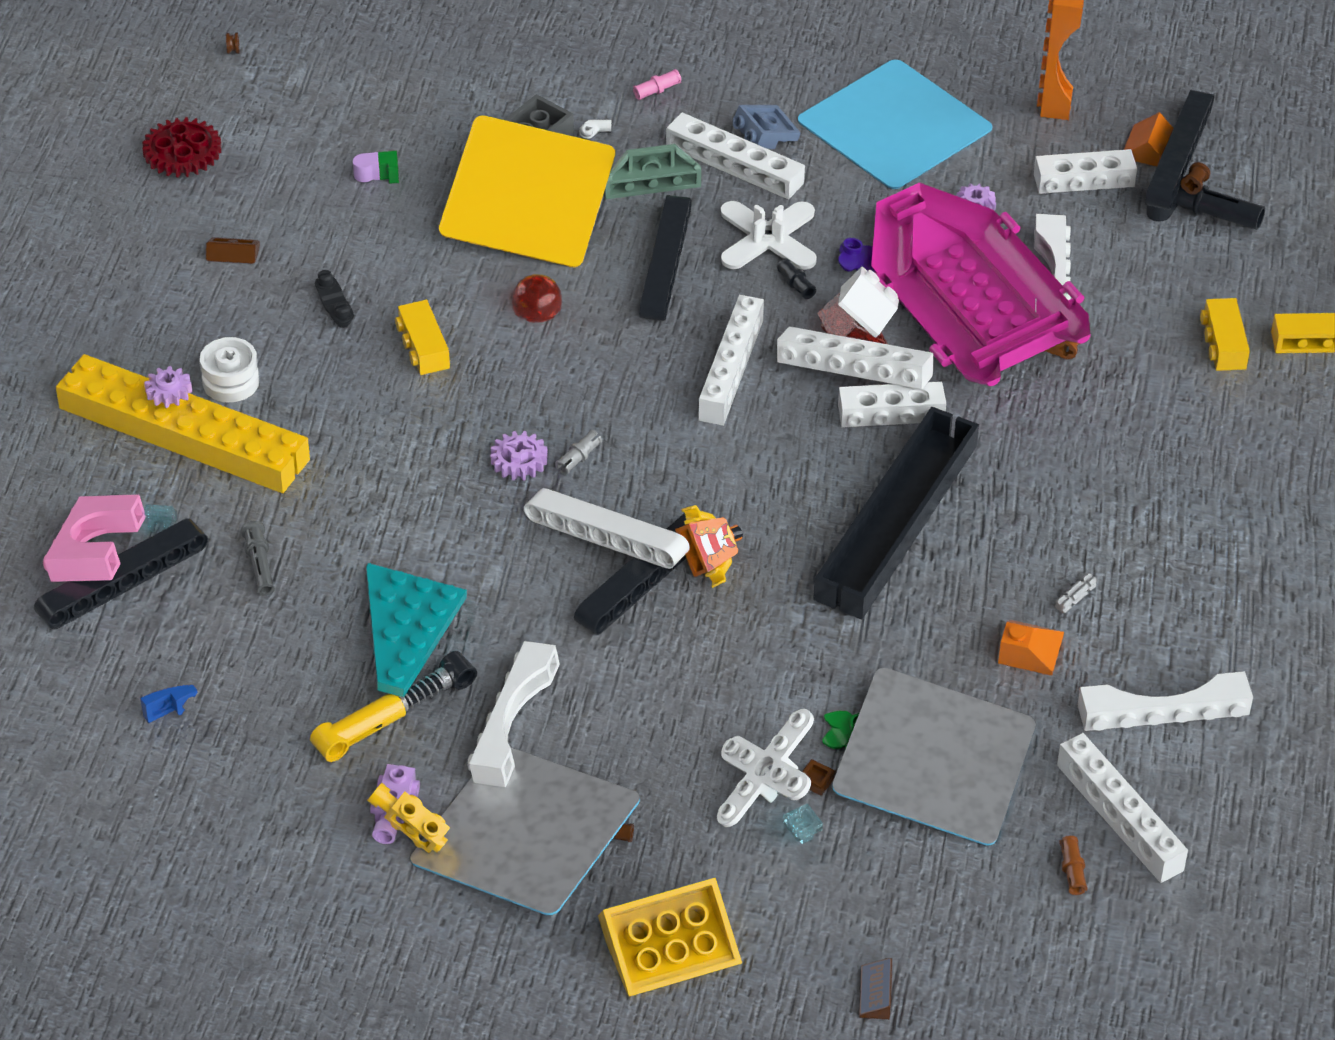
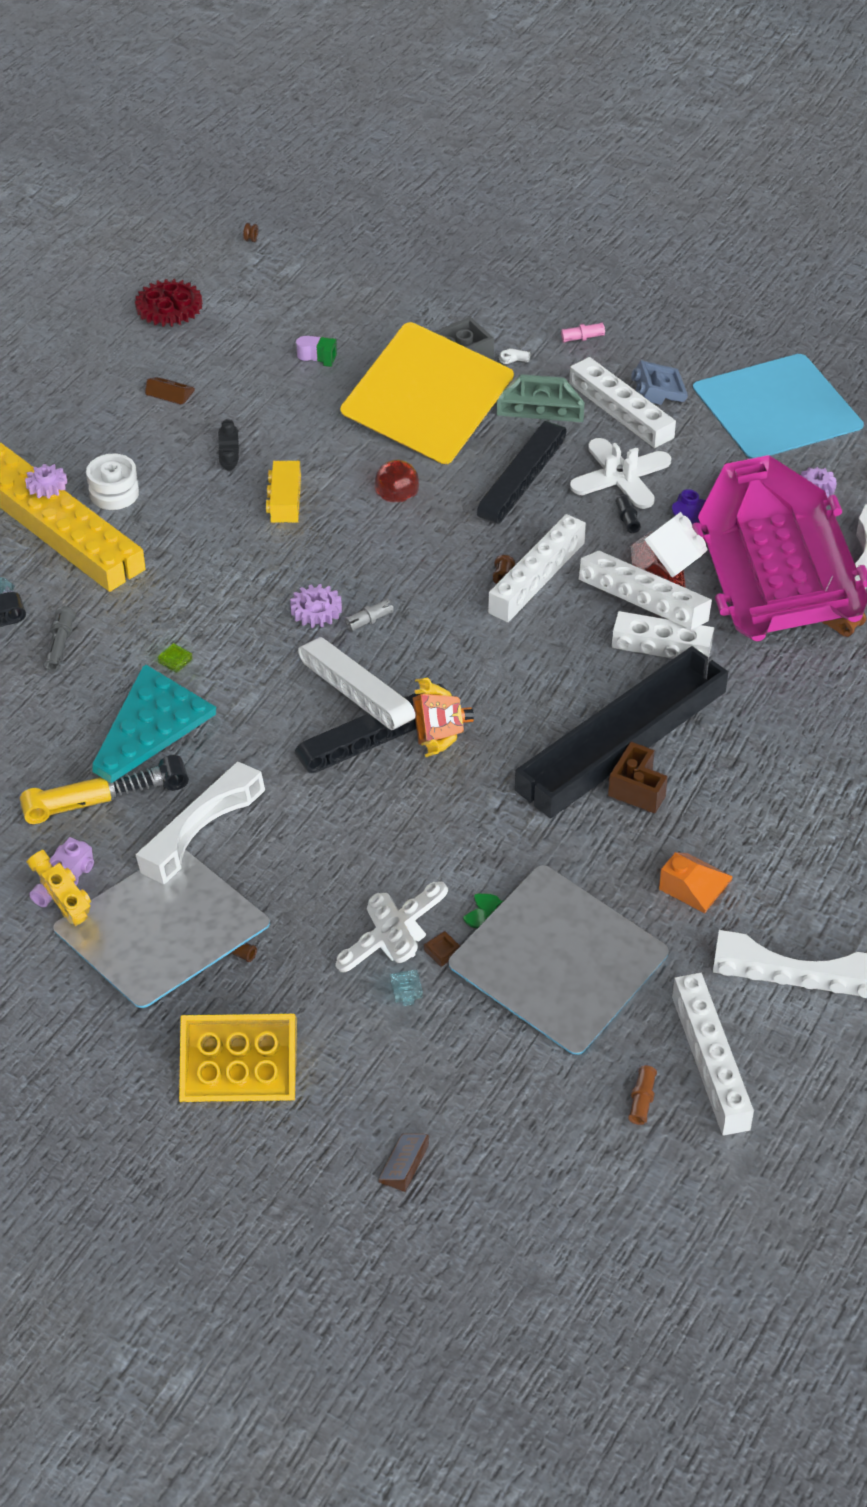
camera: 20 degrees right, 0 degrees up
light grey axle [1055,573,1097,613] -> none
none -> clear neon green tile [158,643,192,673]
none -> reddish brown bush [493,555,515,584]
none -> reddish brown brick [608,742,668,814]

